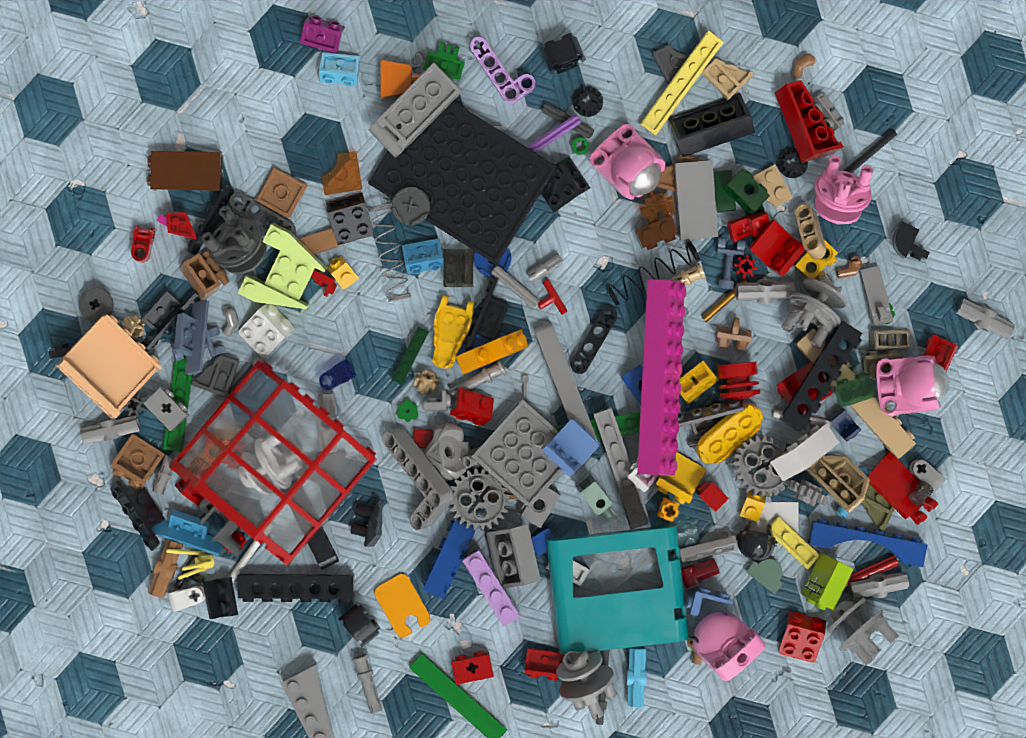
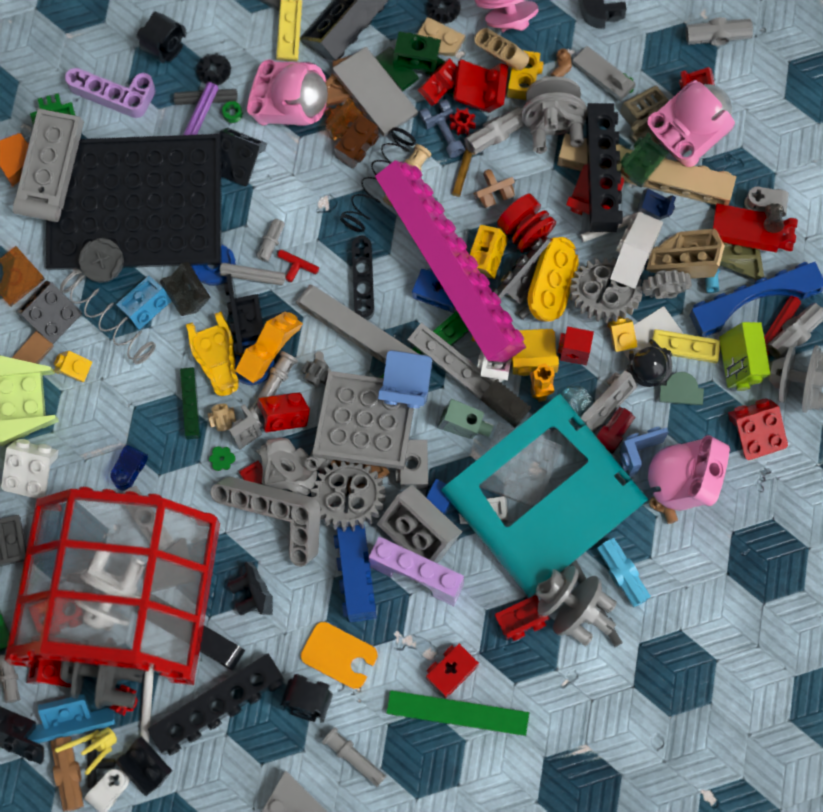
camera: 25 degrees left, 15 degrees down
red bracket [311,270,337,297] -> none
none -> dark grey gear [302,359,329,387]

